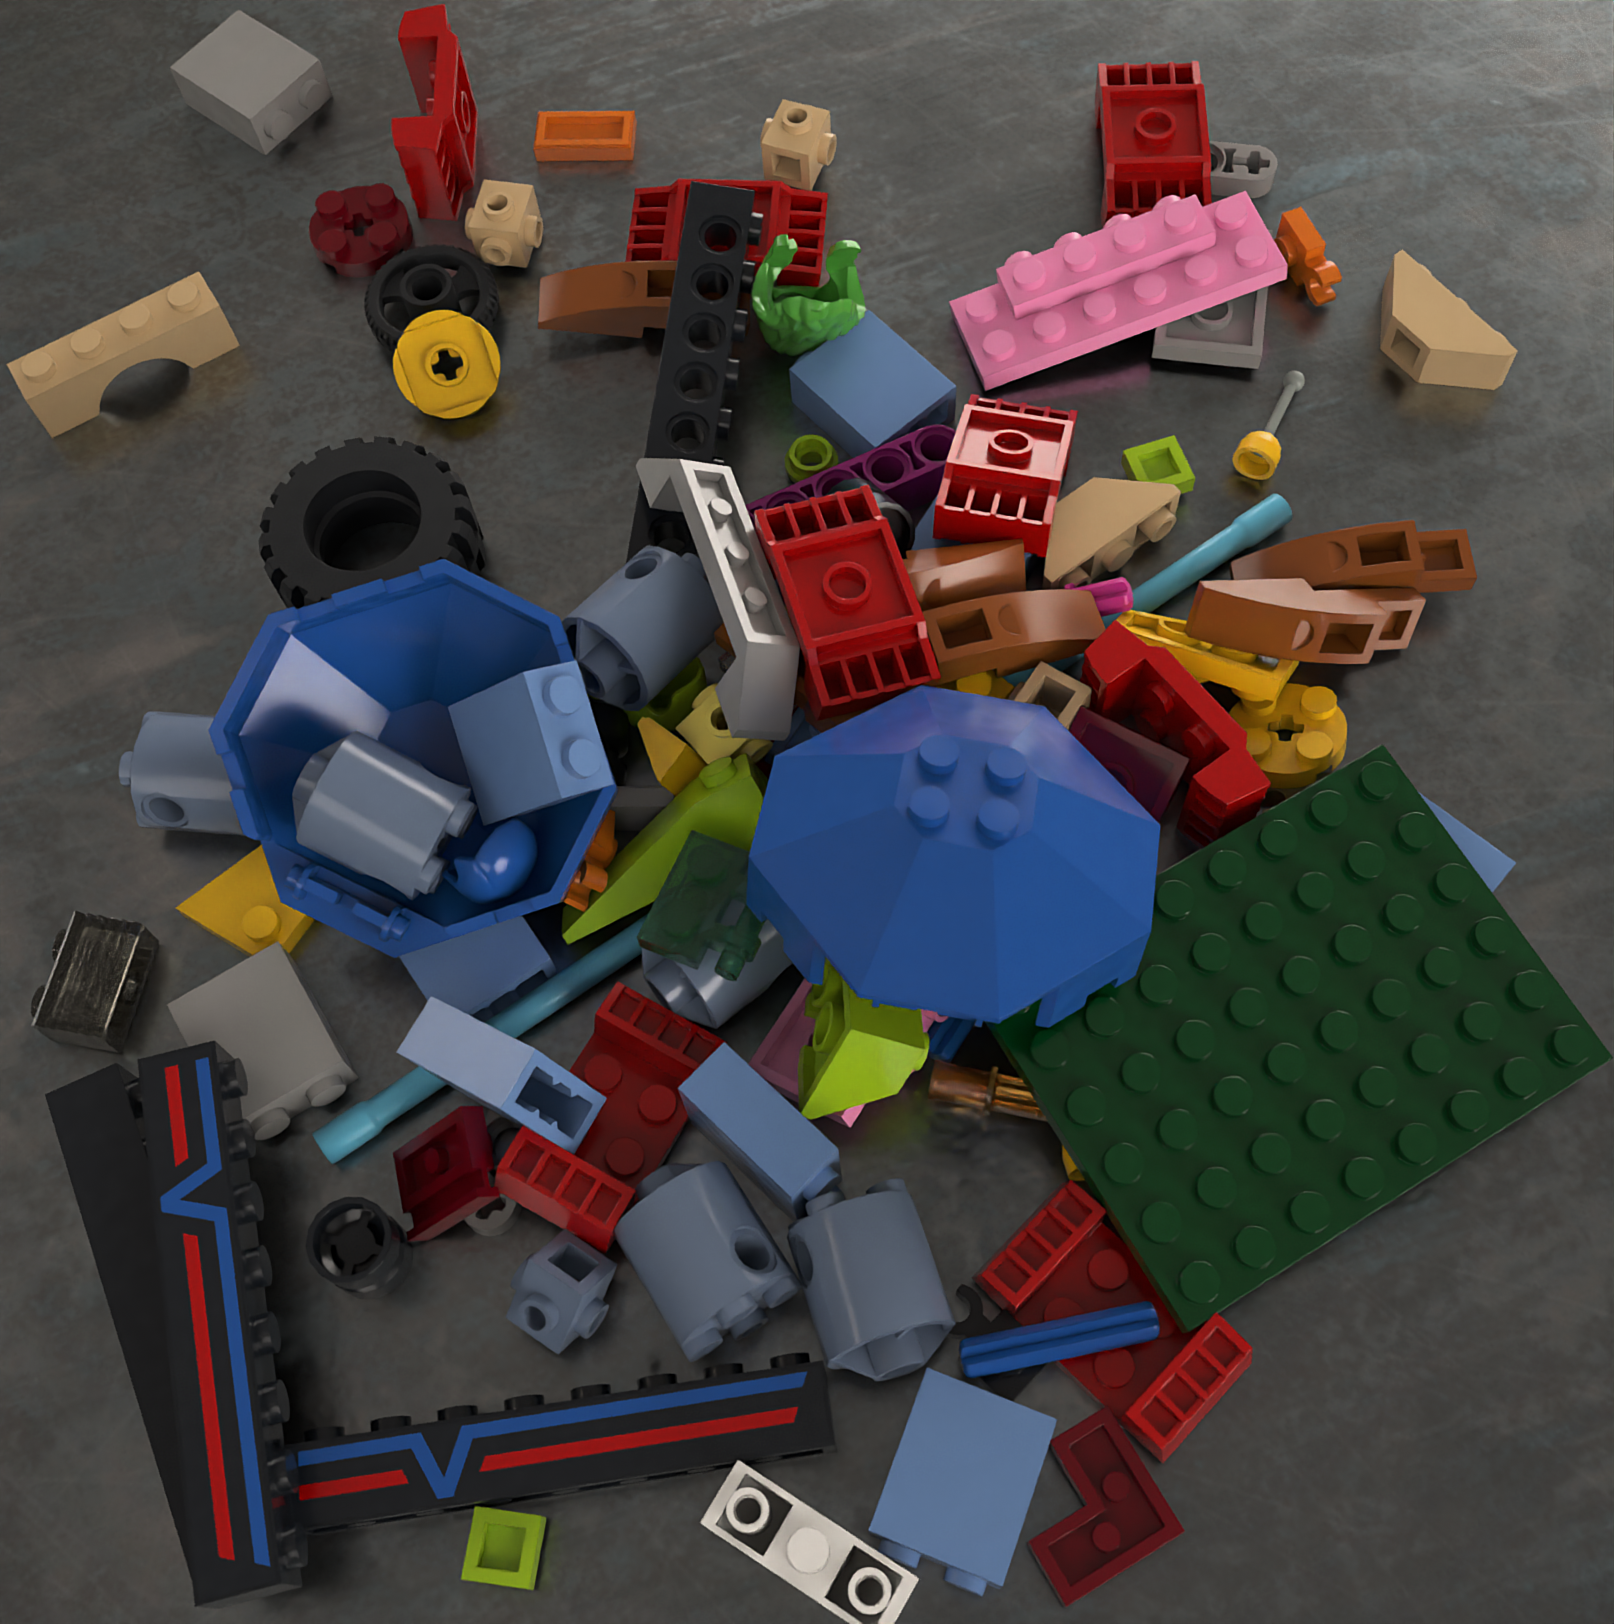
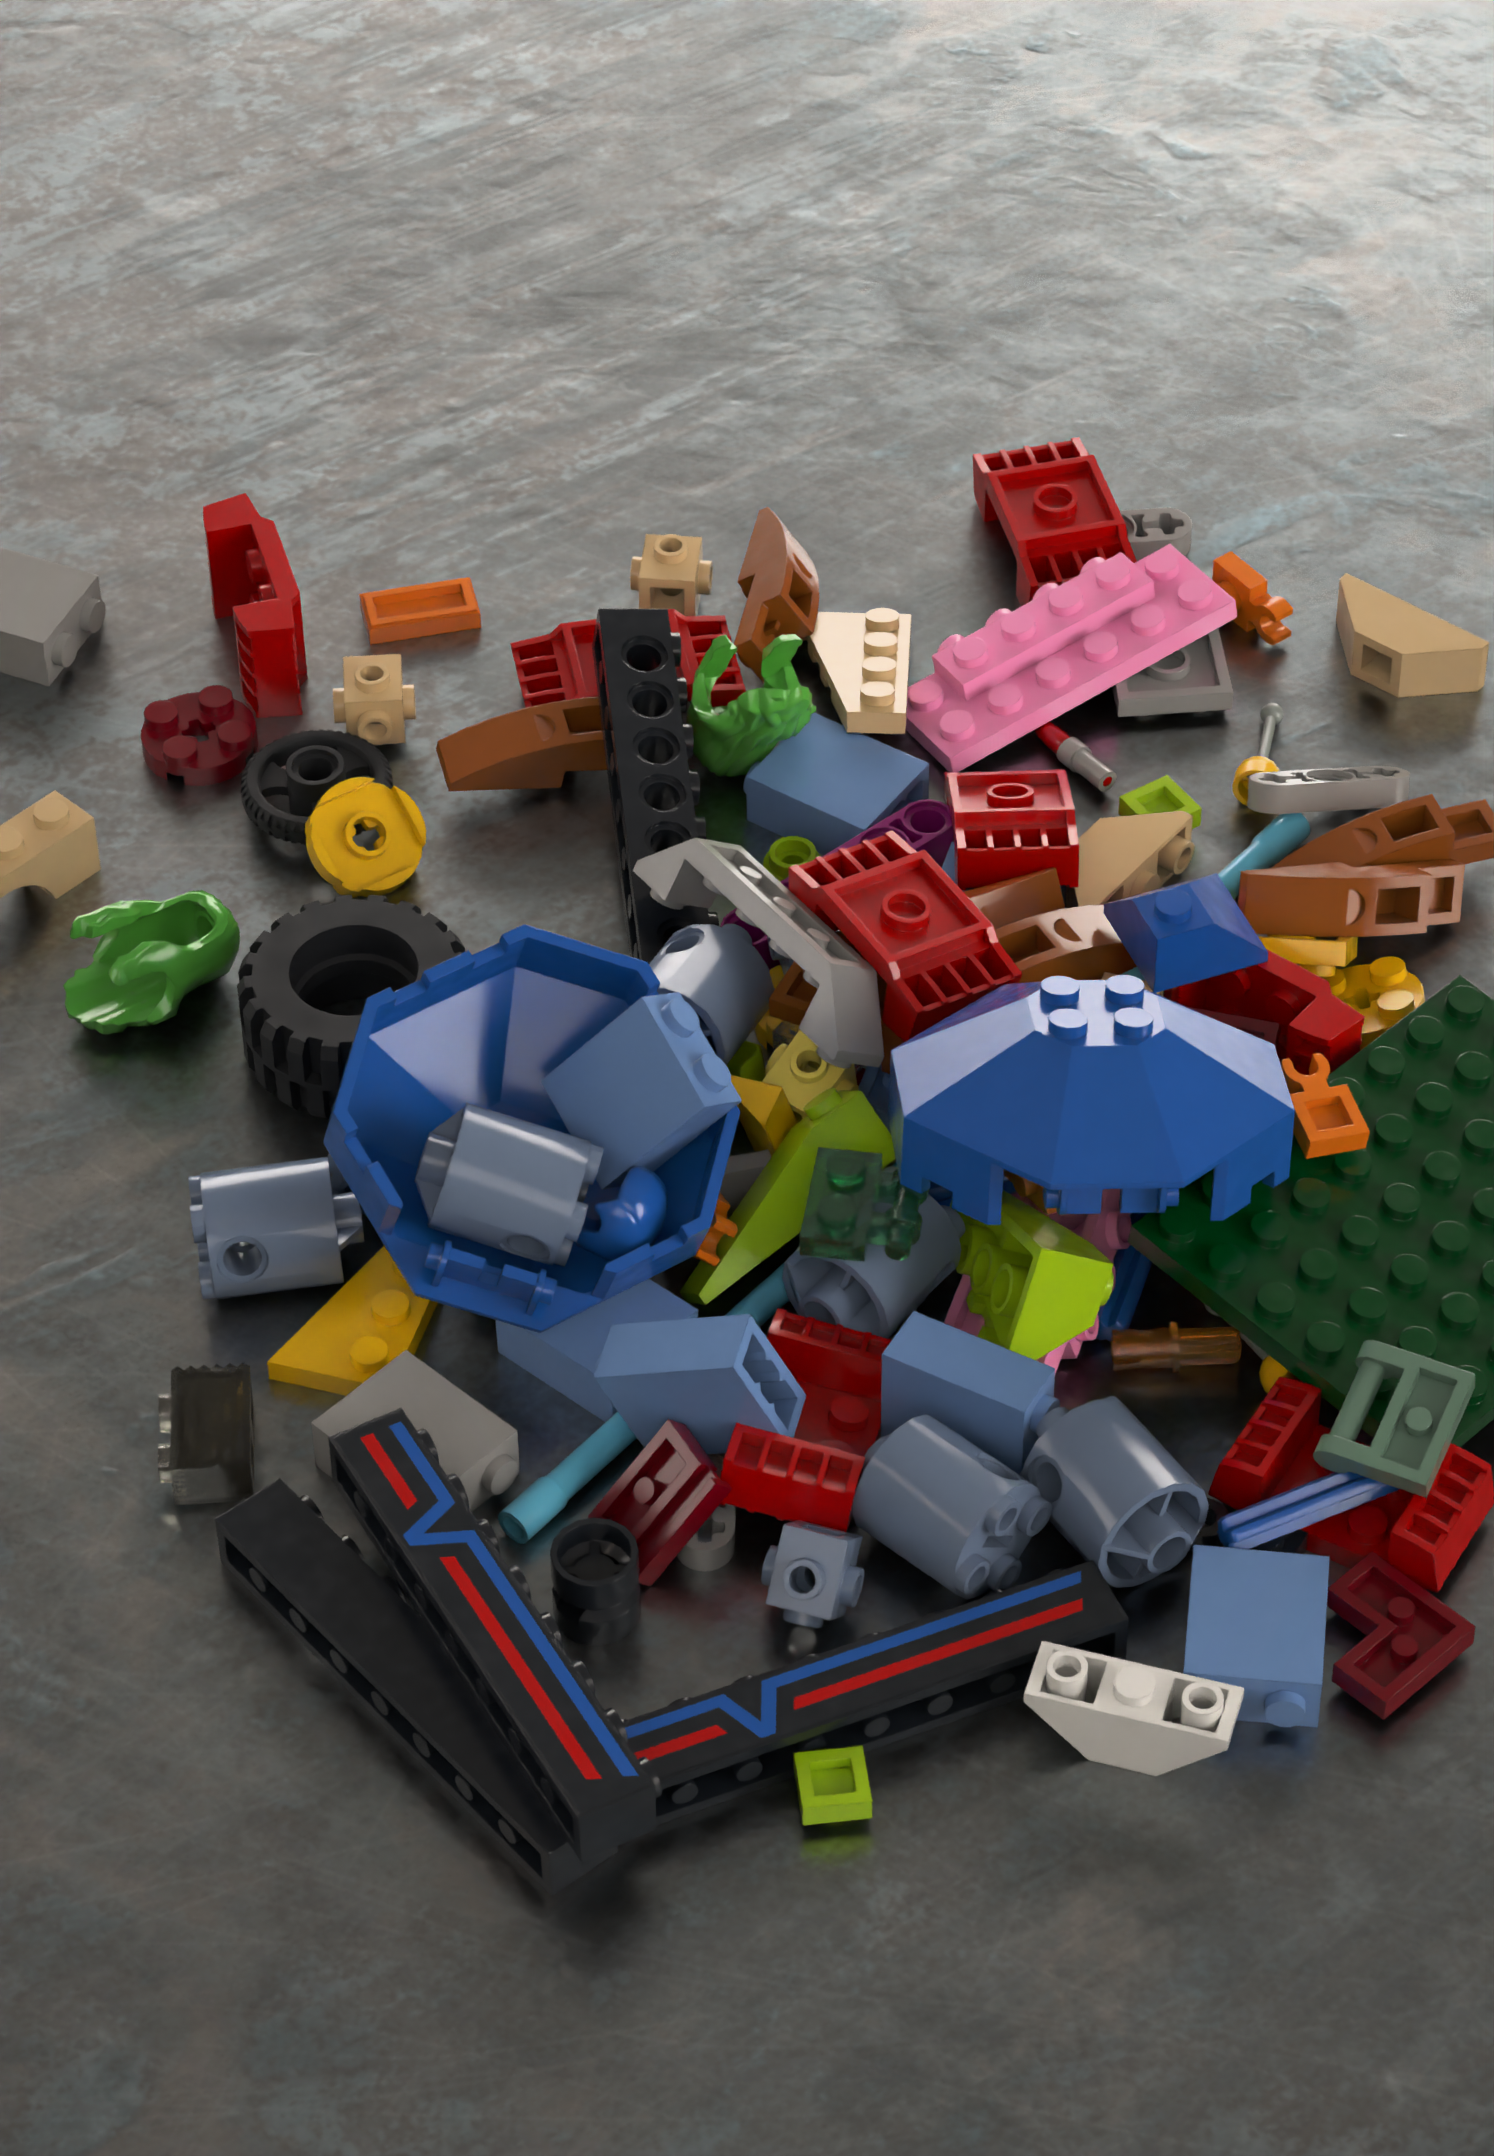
camera: 20 degrees left, 20 degrees down
none -> bright green hair [63,890,240,1034]
none -> dark orange slope [734,507,819,684]
none -> wing [802,608,911,734]
none -> light grey piece [1034,722,1117,792]
none -> blue slope [1104,873,1268,993]
none -> light grey beam [1247,766,1410,814]
none -> orange plate [1281,1053,1370,1159]
none -> sand green plate [1313,1340,1475,1498]

